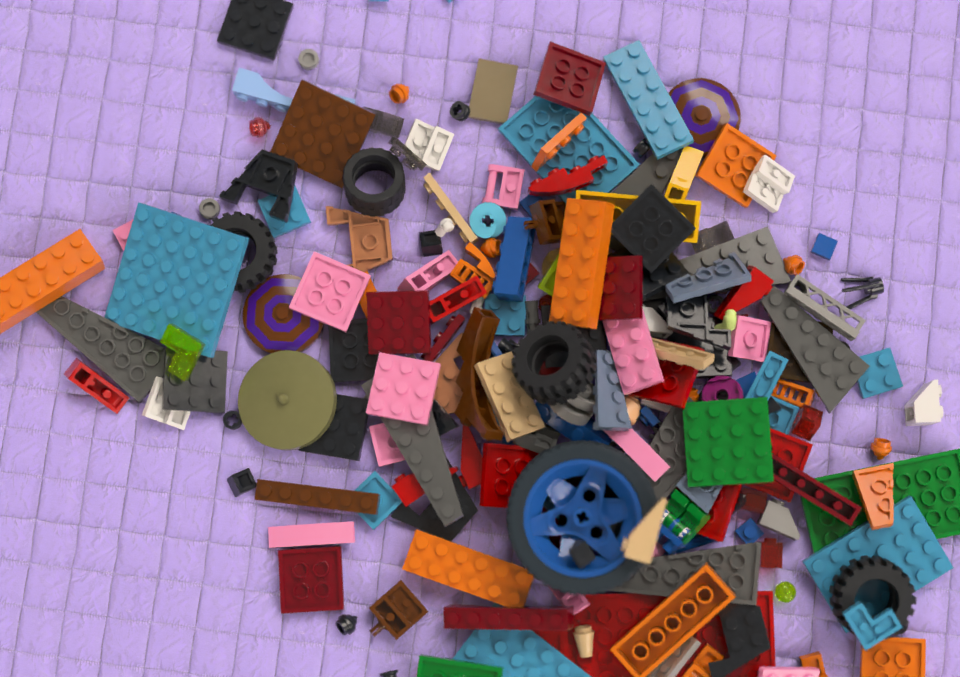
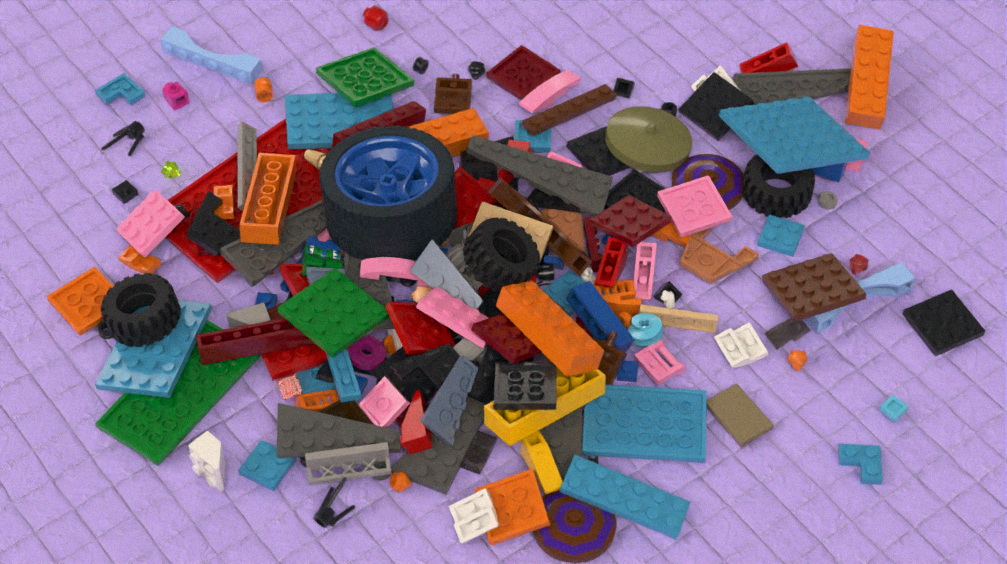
camera: 135 degrees right, 30 degrees down
clear neon green plate [160,324,206,381] -> none
black wing [219,149,298,223] -> none
light grey tile [298,49,319,70] -> none
black tyre [342,147,406,217] -> none
bright pink plate [366,352,441,426] -> none
clear smoke plate [388,137,427,171] -> none
black bush [450,101,470,121] -> none
red slope [528,155,608,196] -> none
orange wing [531,113,587,172] -> none
dark red plate [533,41,606,116] -> none
black slope [569,539,596,569] -> none
tan slope [621,497,667,564] -> none
tan plate [652,338,714,370] -> none
yellowish green arm [714,309,737,331] -> none
clear red brick [759,538,783,568] -> none
clear neon green plate [775,582,796,603] -> none
blue tile [810,233,838,260] -> none
dark azure plate [841,601,902,650] -> none
orange wing [852,463,894,530] -> none
orange plate [871,438,892,460] -> none

